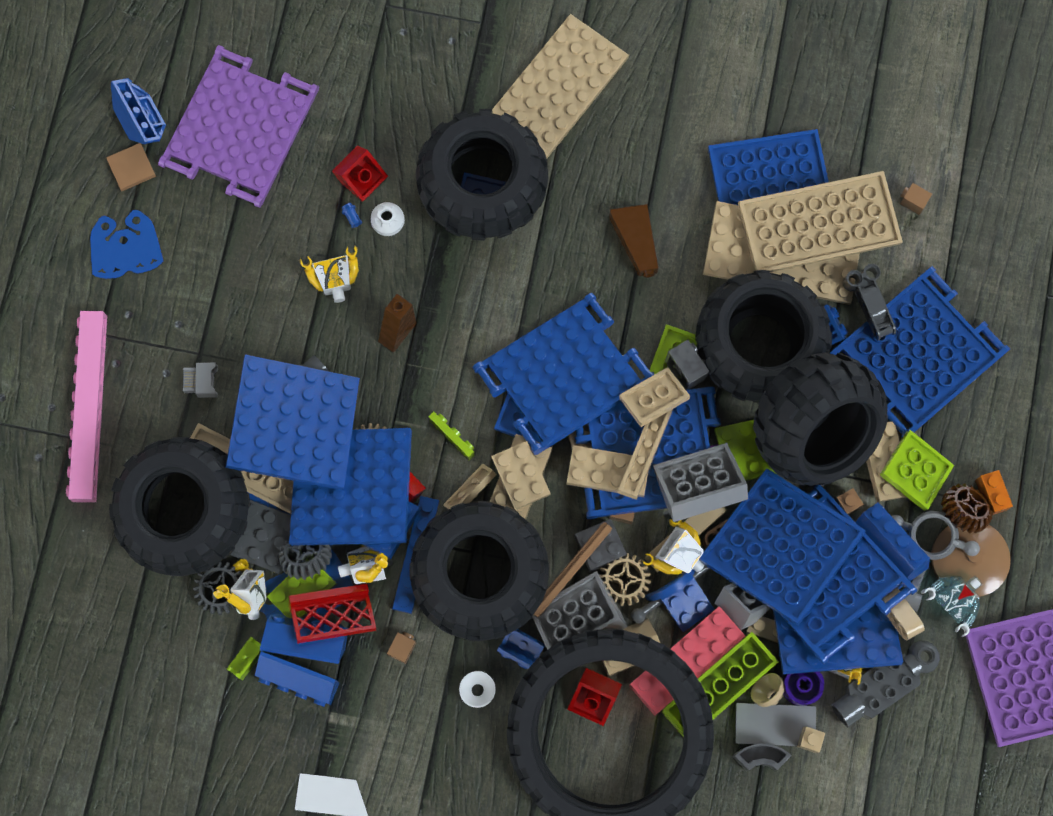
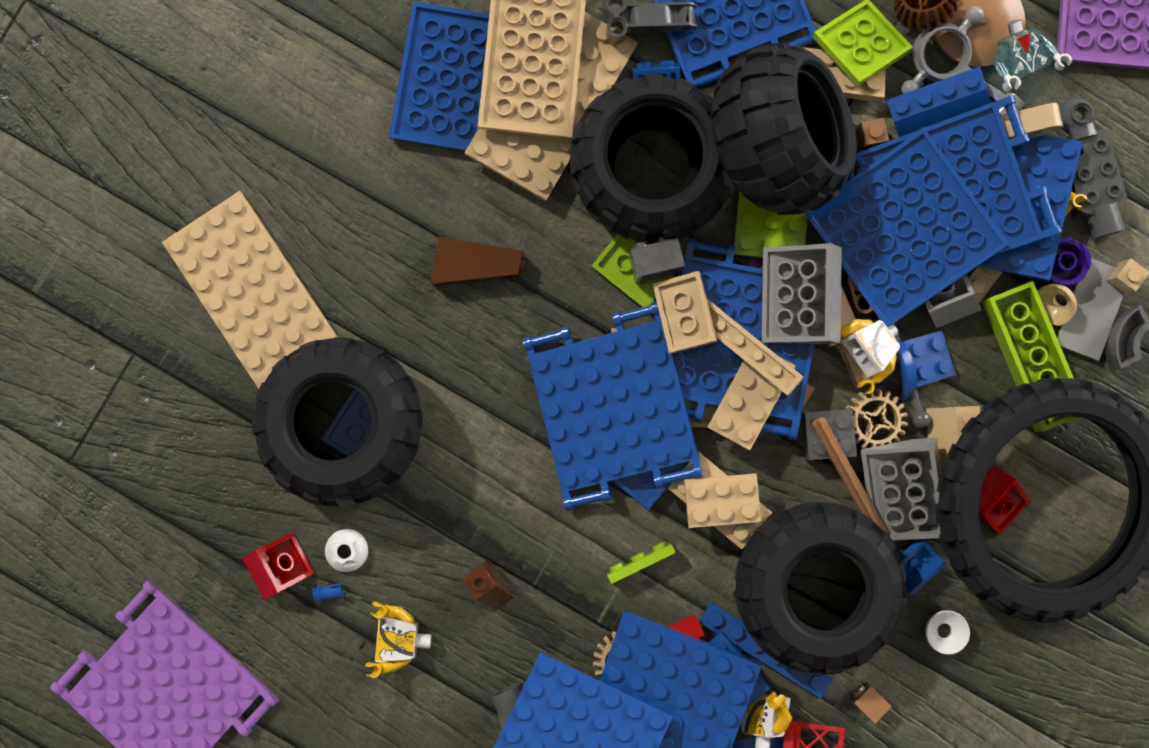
camera: 65 degrees left, 10 degrees up
tan plate [443,464,497,510] -> none
coral brick [629,606,746,716] -> none

